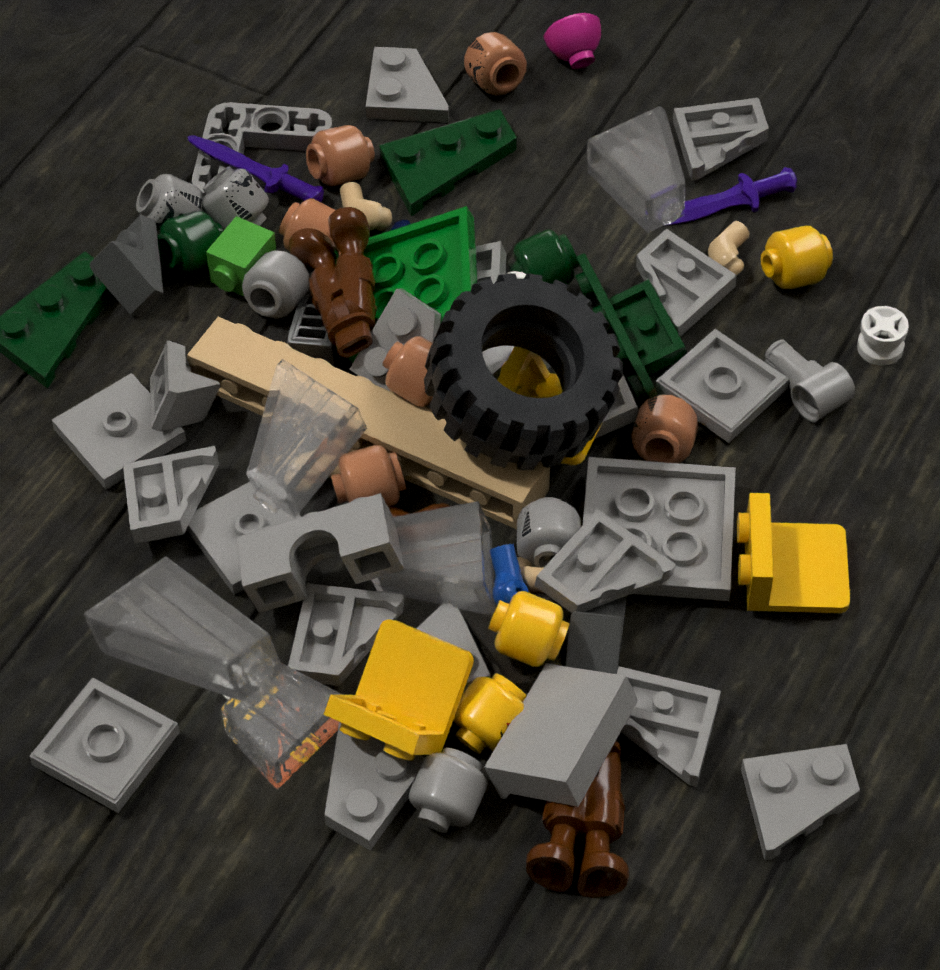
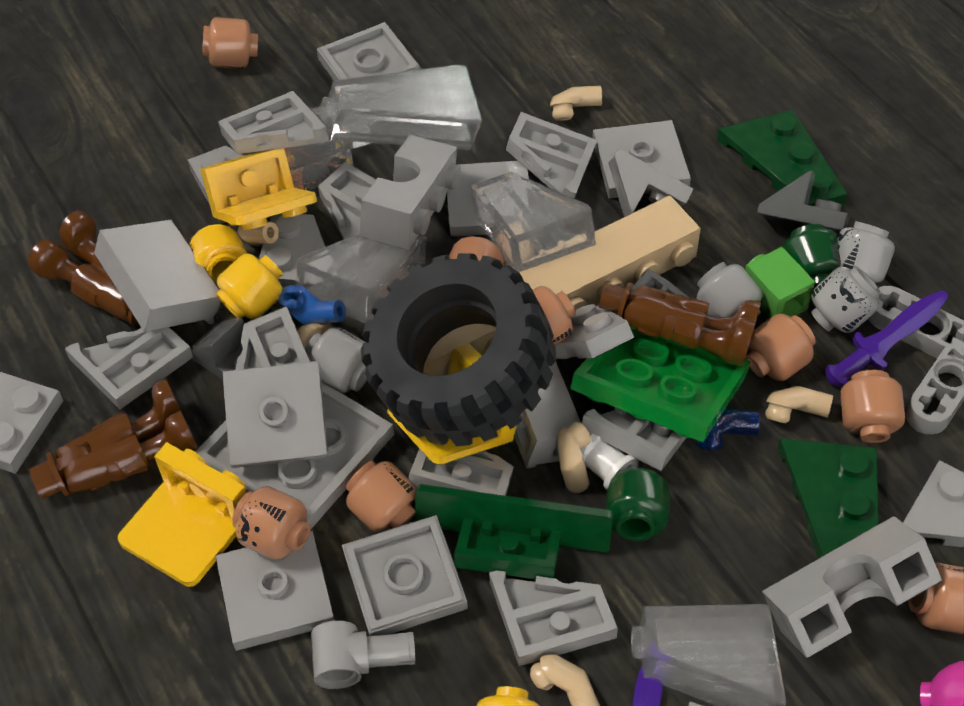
camera: 120 degrees right, 0 degrees up
light grey head [409,748,488,833] -> none
none -> reddish brown piece [29,379,198,500]
none -> nougat head [202,17,258,69]
none -> light grey plate [216,531,334,651]
none -> light grey wing [218,91,329,154]
none -> light grey plate [222,361,328,468]
none -> nougat head [232,486,311,560]
none -> tan arm [550,86,602,121]
none -> light grey arch [762,516,942,658]

